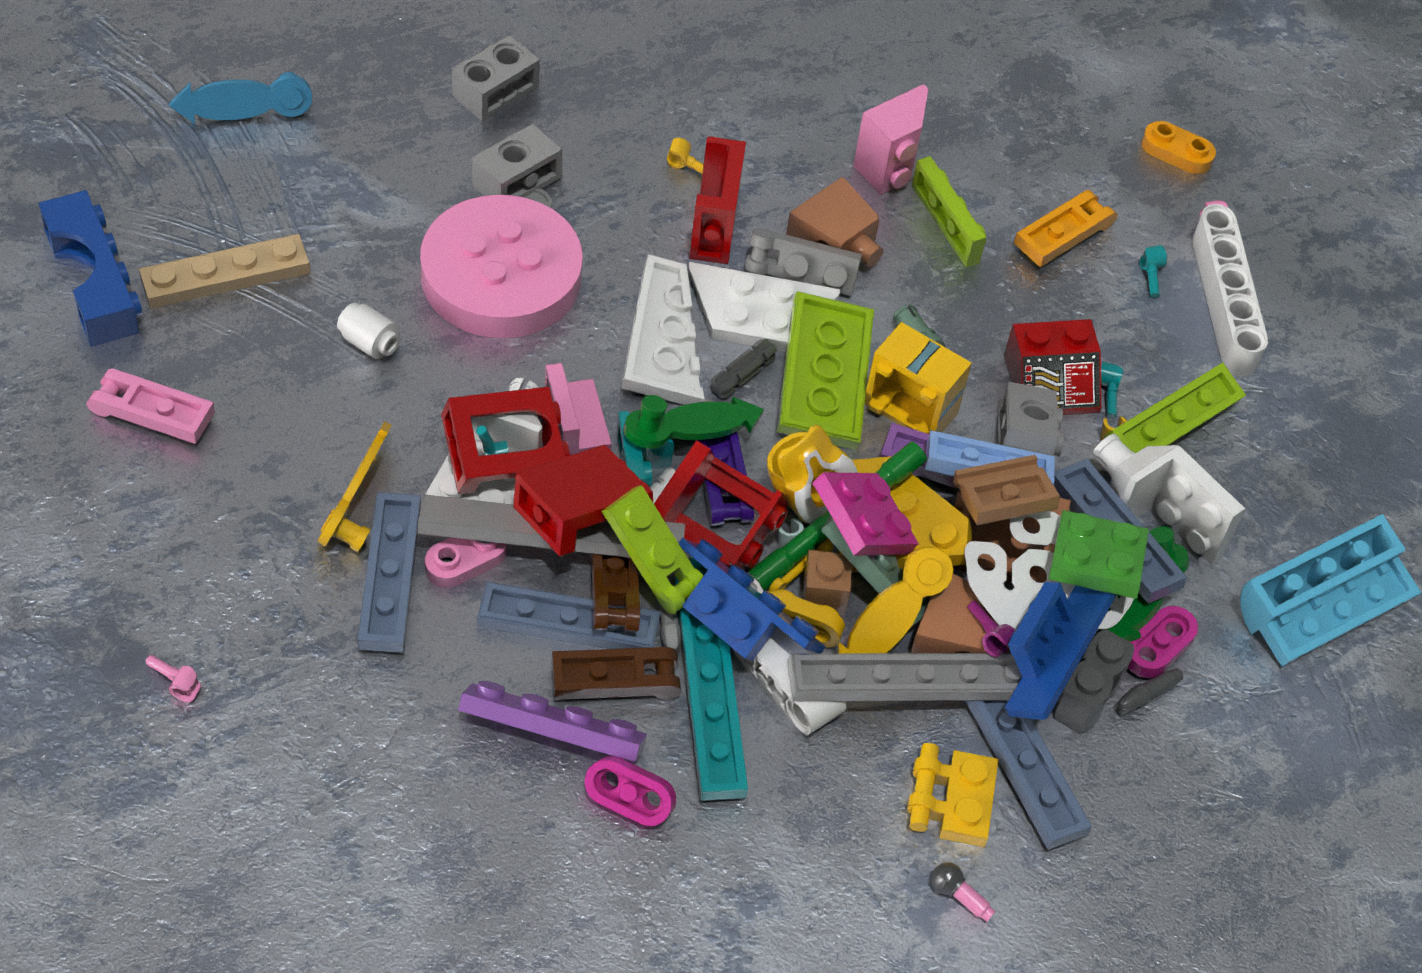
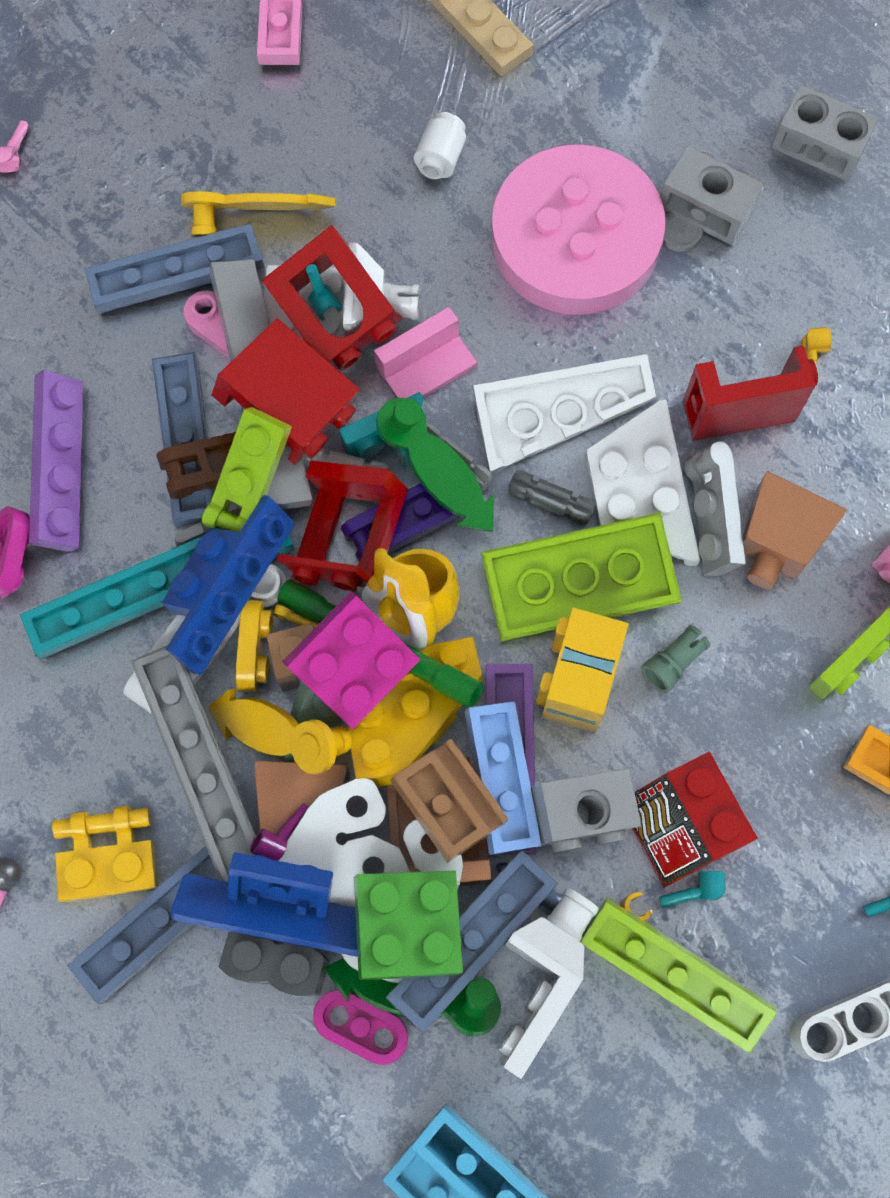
camera: 80 degrees right, 20 degrees up
reddish brown plate [552,647,681,700] -> none
dark grey piece [1116,668,1183,715] -> none

